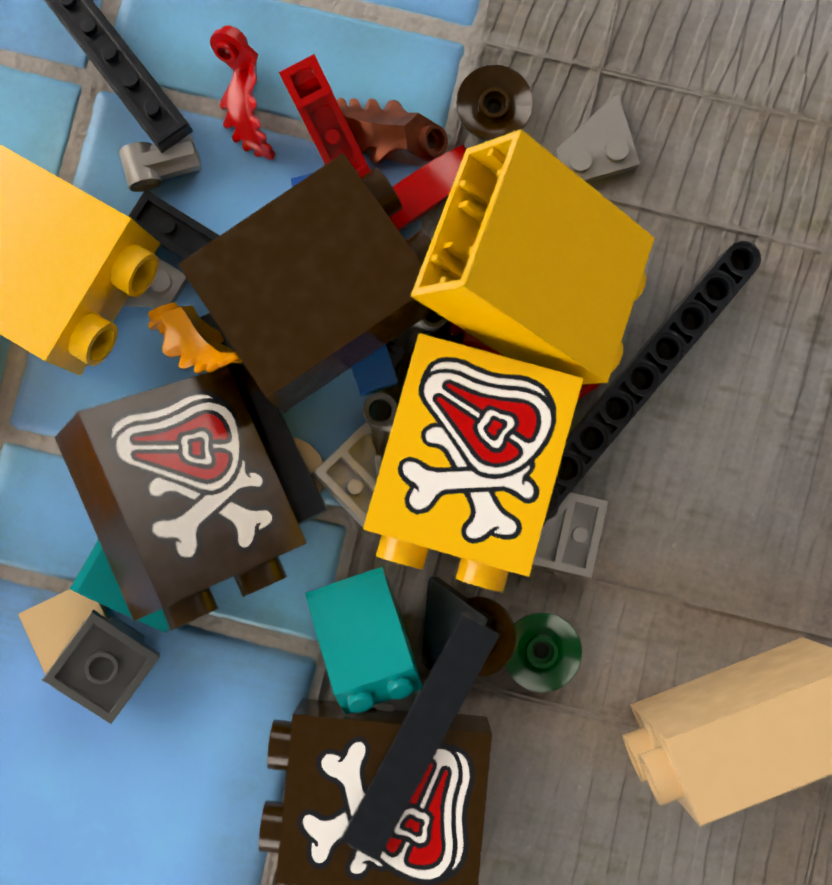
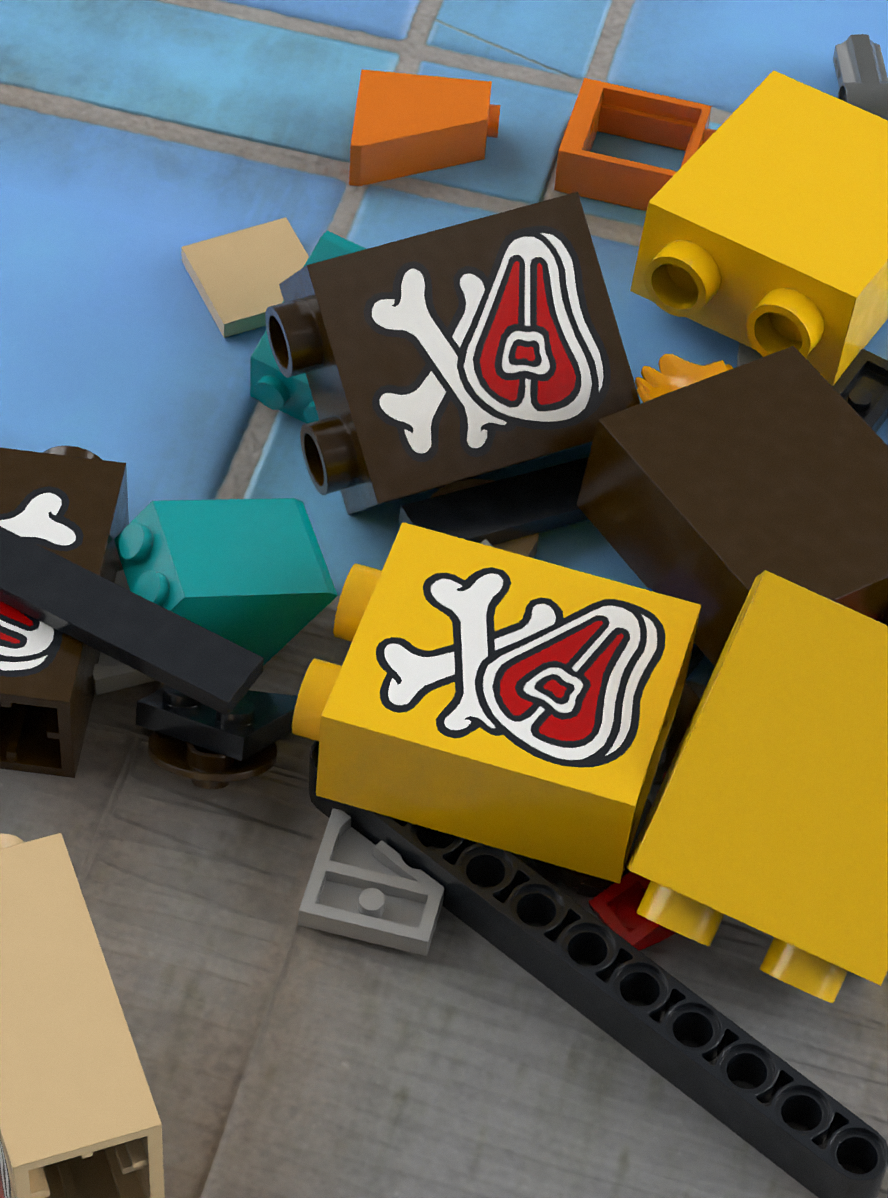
camera: 80 degrees right, 35 degrees down
dark grey panel [42,609,160,724] -> none
dark green dish [506,612,582,692] -> none

